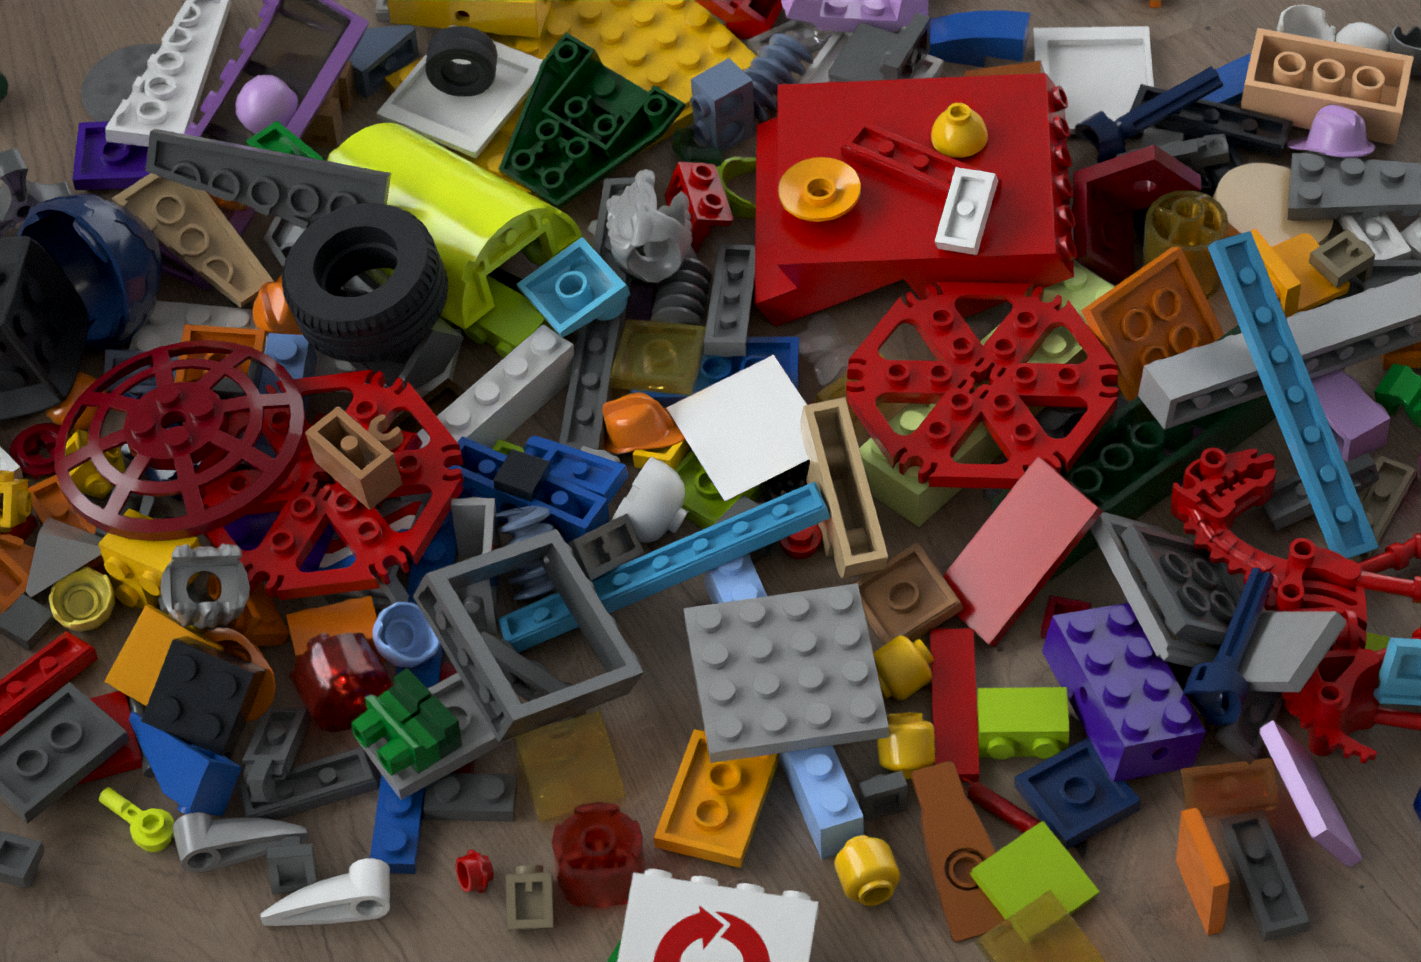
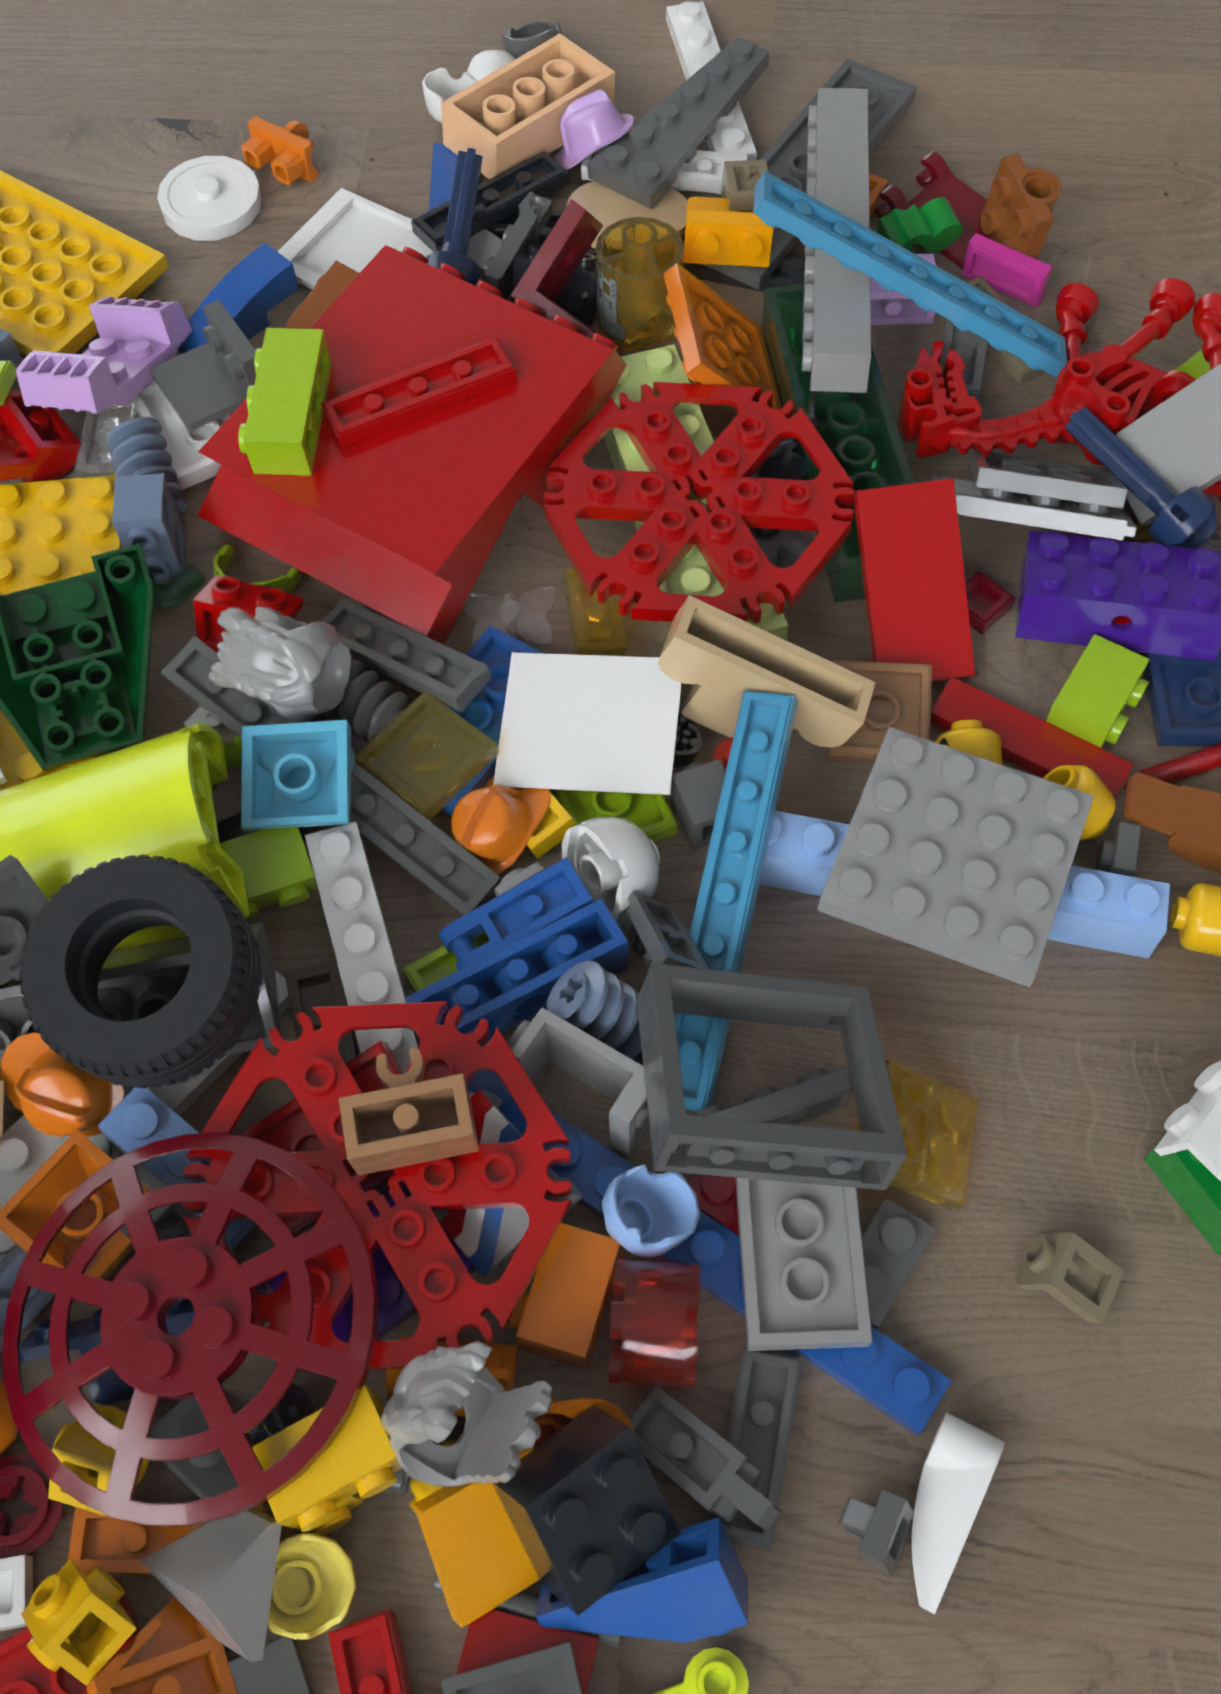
camera: 60 degrees left, 10 degrees up
light grey piece [173,812,308,873] -> none
green hips [351,668,462,776] -> none
red plate [455,849,494,894] -> none
black tile [493,449,551,502] -> none
clear red brick [551,802,646,908] -> none
light orange plate [654,729,780,868] -> none
light orange dish [778,157,861,222] -> none
yellow brick [931,103,988,158] -> none
white plate [934,167,998,255] -> none
none -> lime brick [238,328,332,476]

